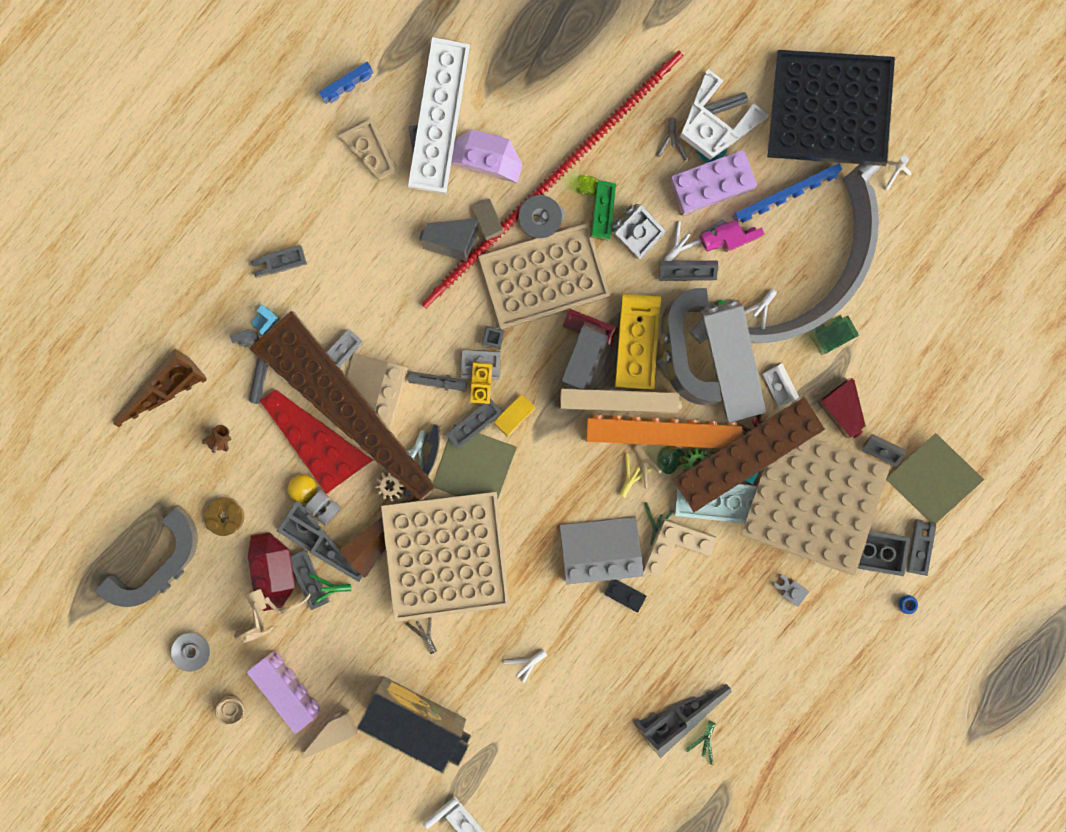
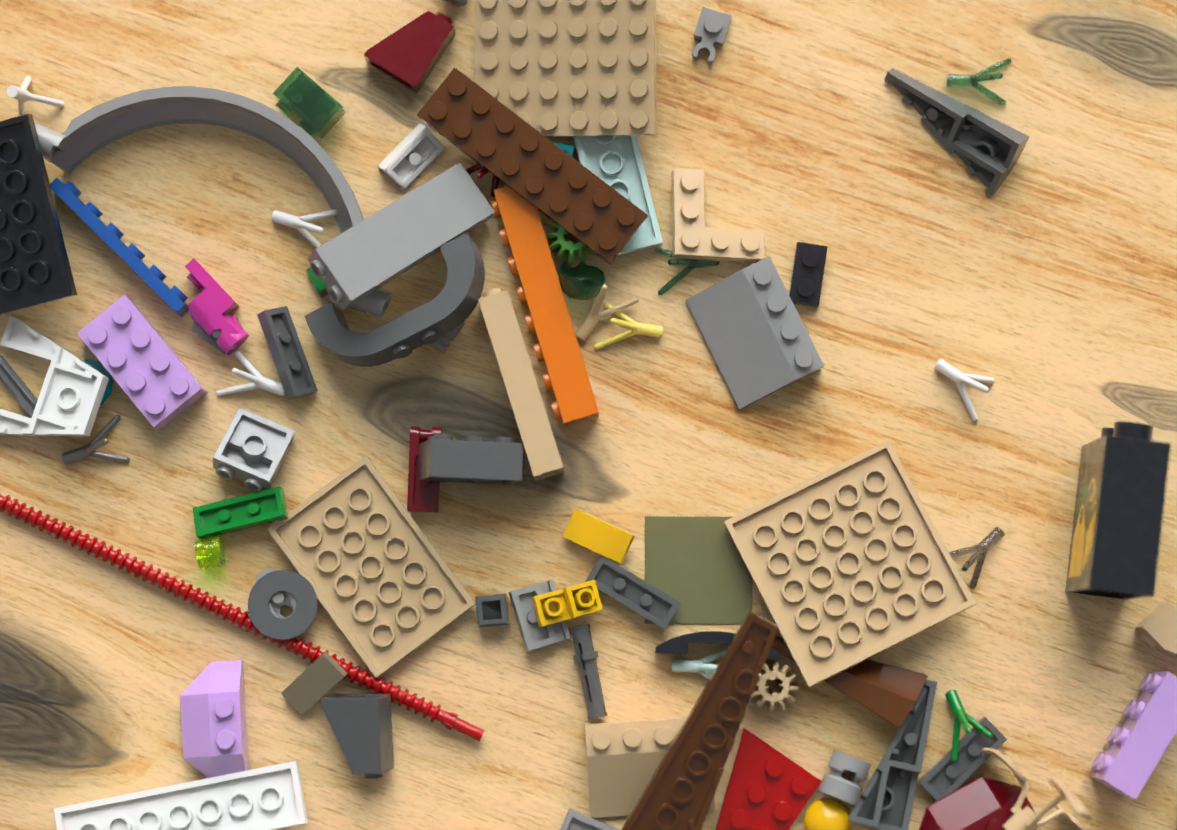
camera: 110 degrees left, 5 degrees down
yellow hinge [615,293,661,390] -> none

